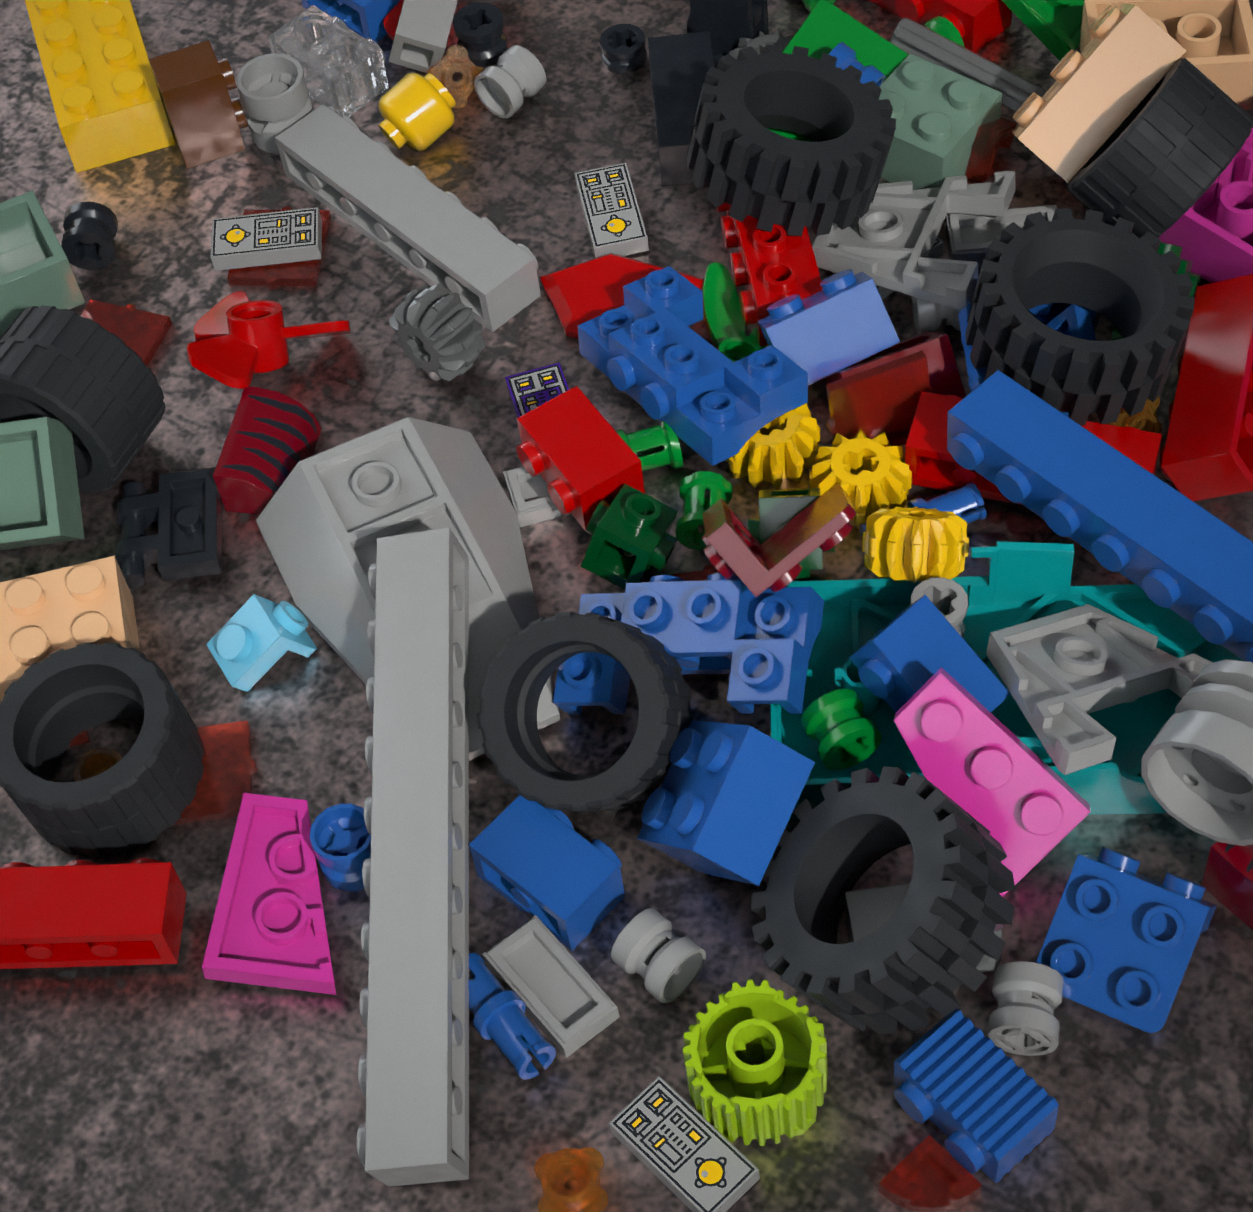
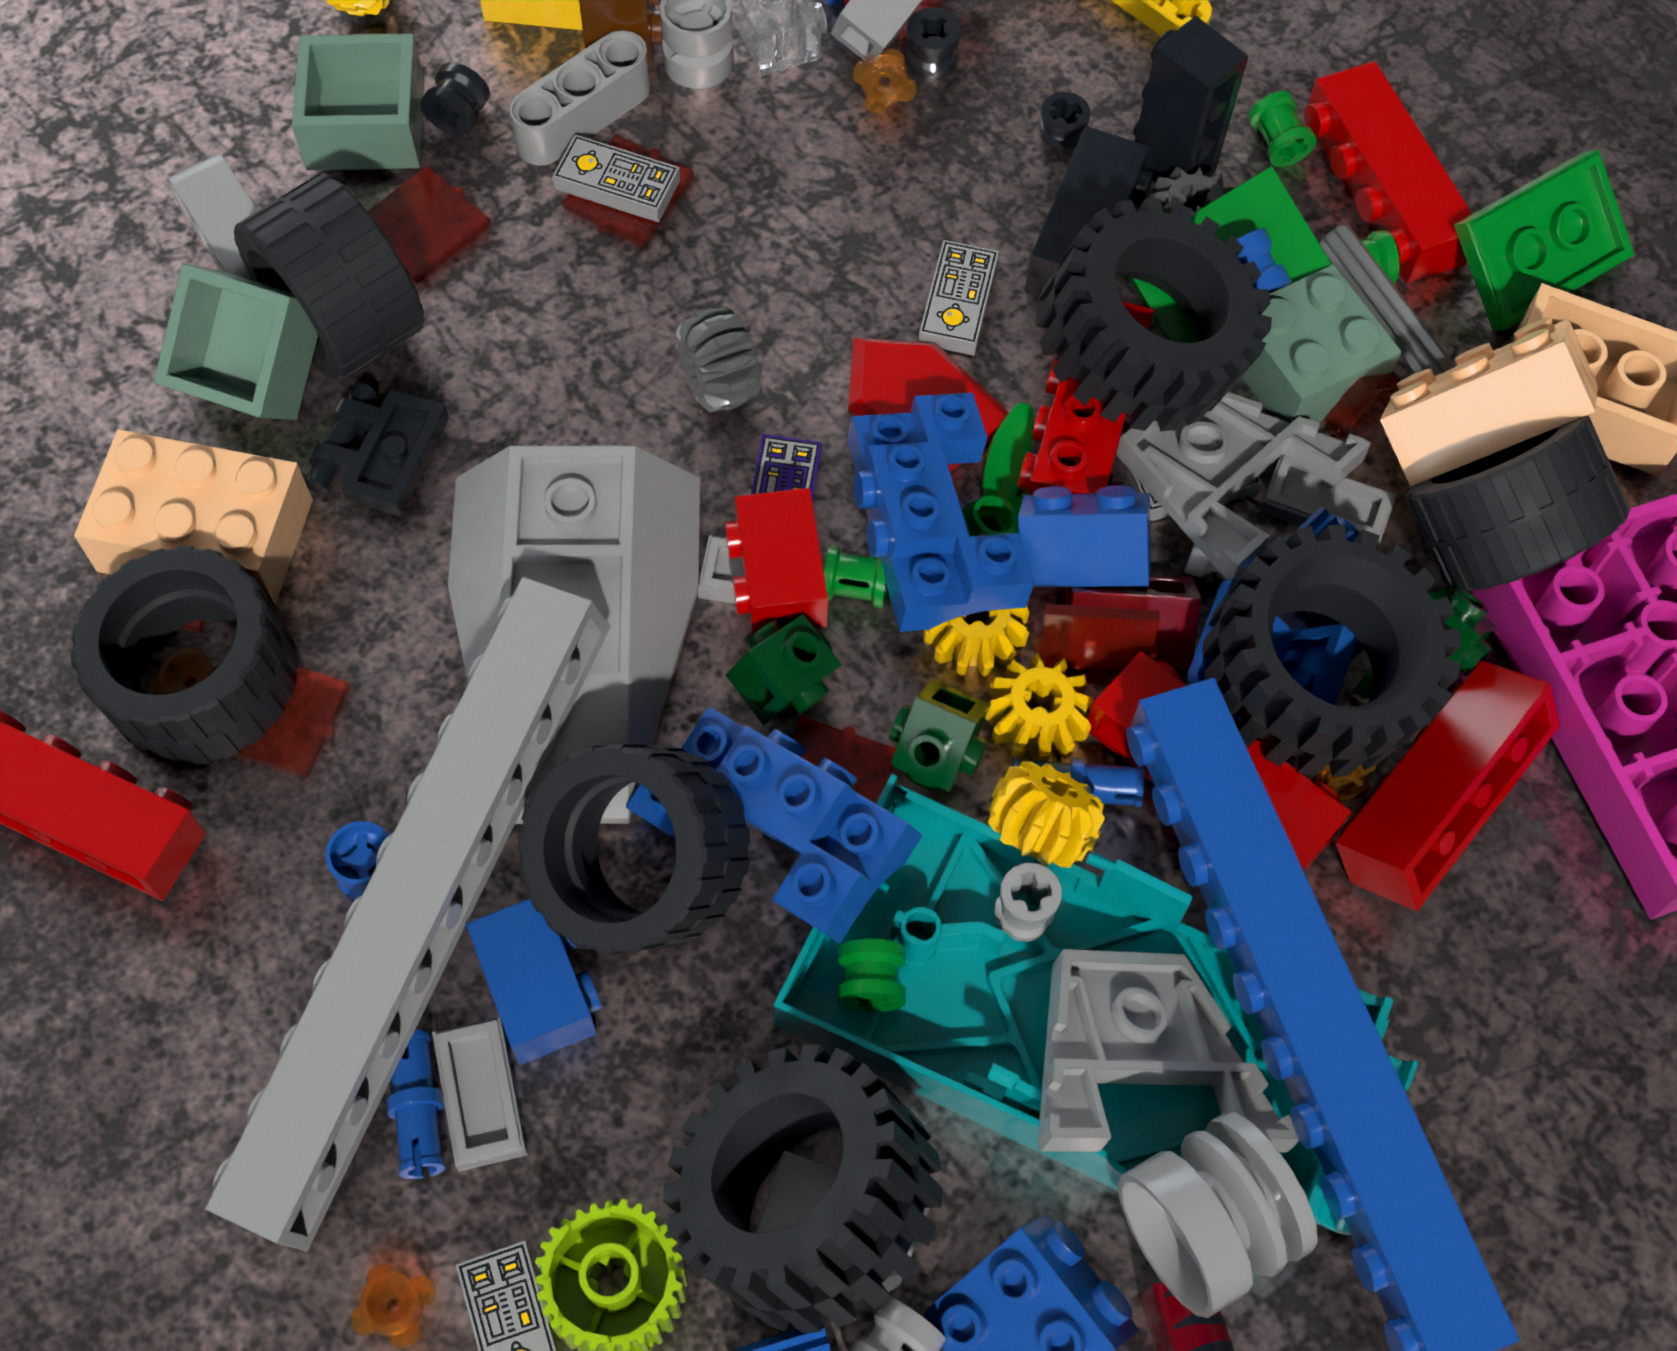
camera: 15 degrees right, 10 degrees up
red piece [186,291,351,389] -> none
dark pink wing [202,793,336,995] -> none
medium azure bracket [206,594,317,692] -> none
dark red brick [213,386,322,515] -> none
light grey brick [275,104,541,333] -> none
yellow head [378,73,456,151] -> none
light grey wheel [474,45,547,118] -> none
light grey wheel [611,908,706,1004] -> none
blue brick [637,720,815,886] -> none
green bush [675,471,733,551] -> none
bracket [702,484,856,597] -> none
blue brick [849,595,1011,713] -> none
dark pink wing [894,667,1091,897] -> none
none -> light grey beam [509,30,650,166]

